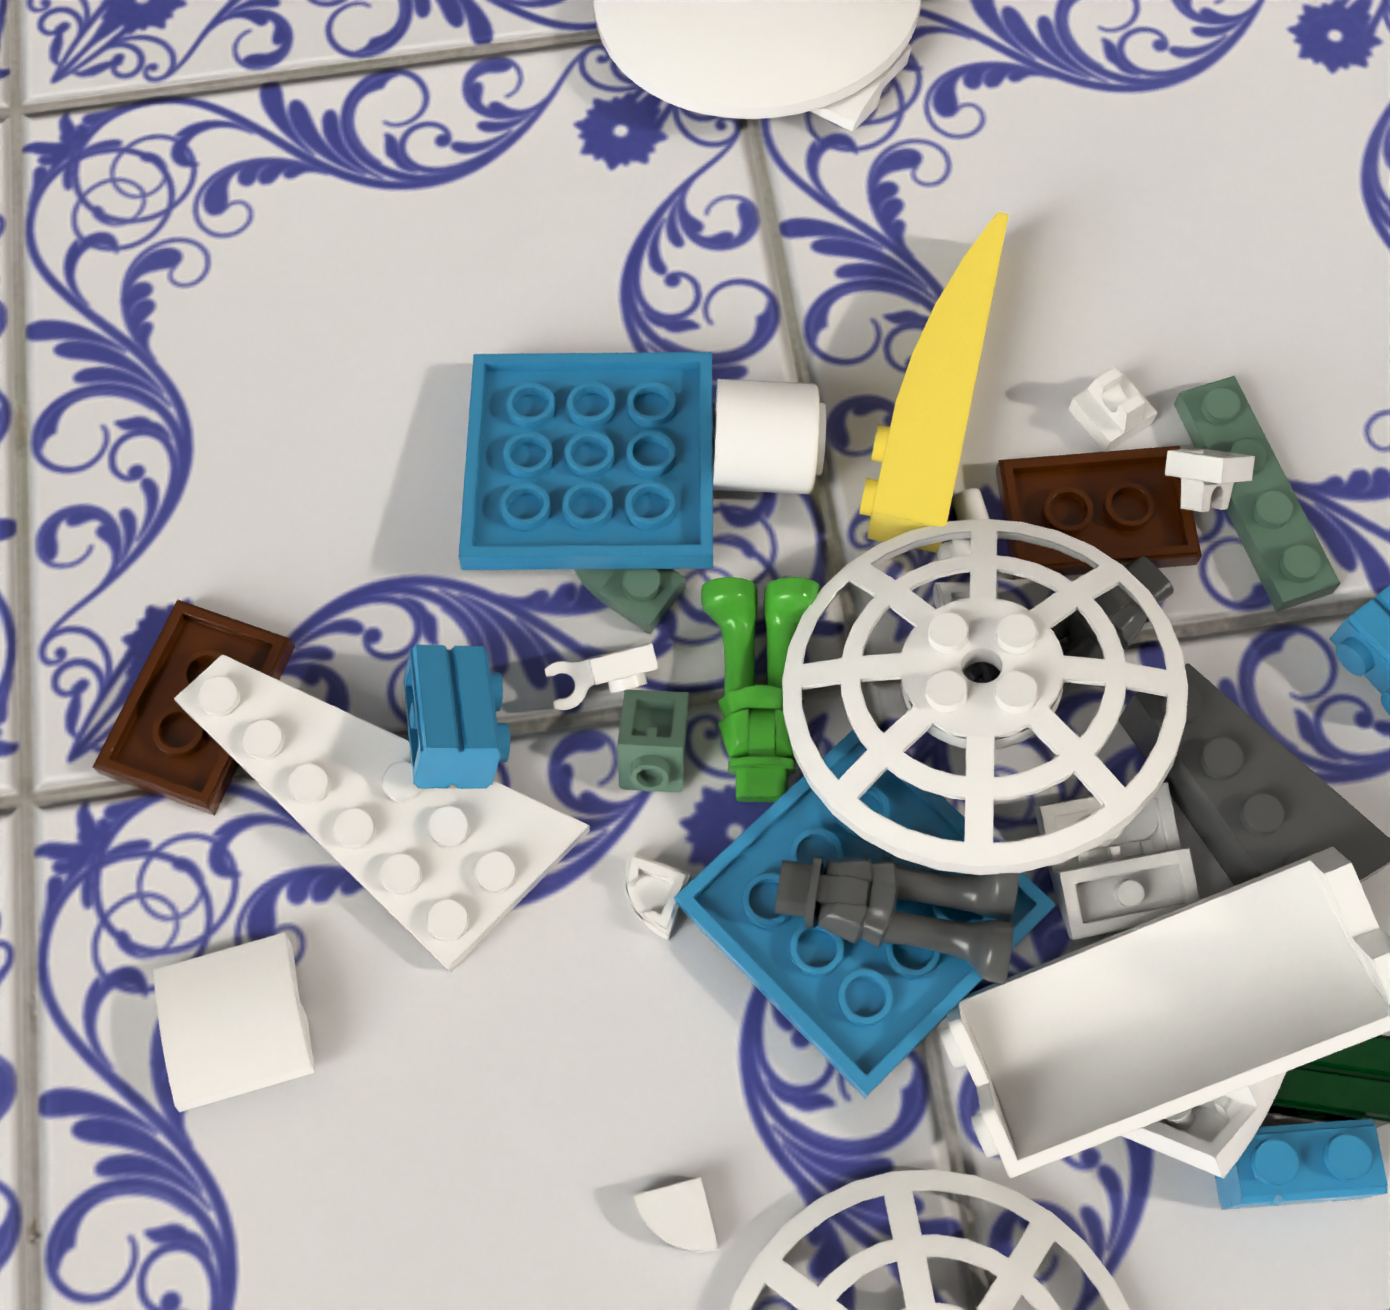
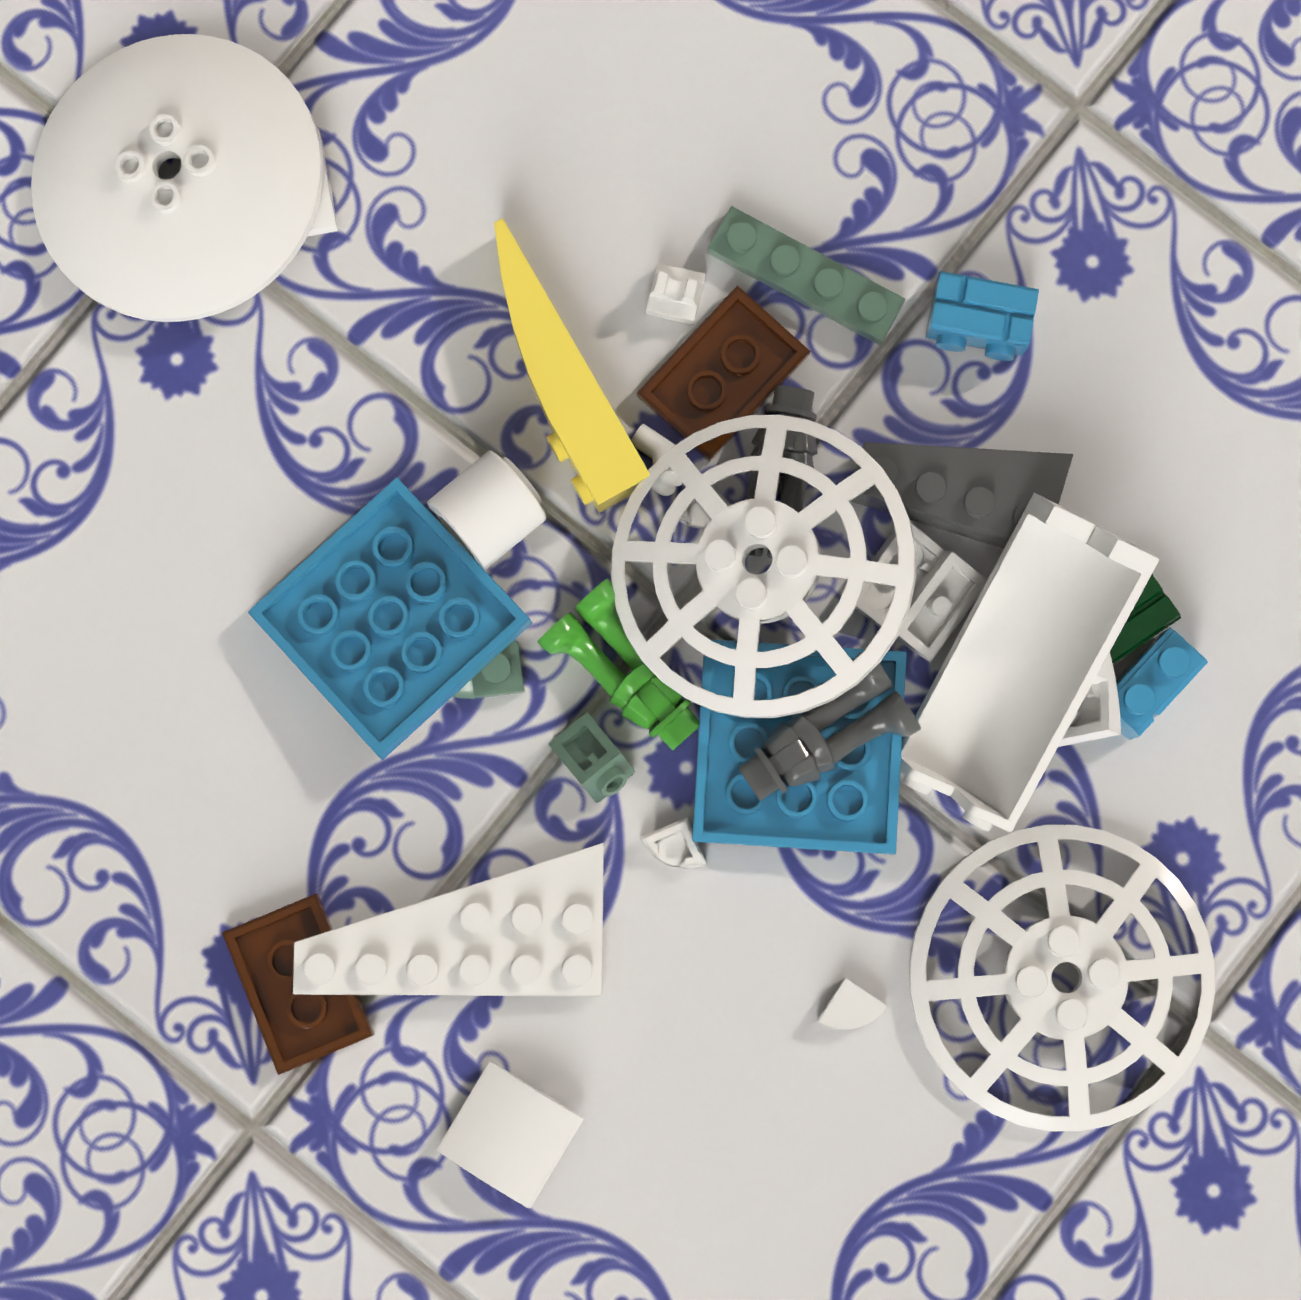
camera: 45 degrees left, 15 degrees up
dark azure brick [403,644,510,789] -> none
white plate [544,642,659,710] -> none
white tile [1165,448,1255,512] -> none

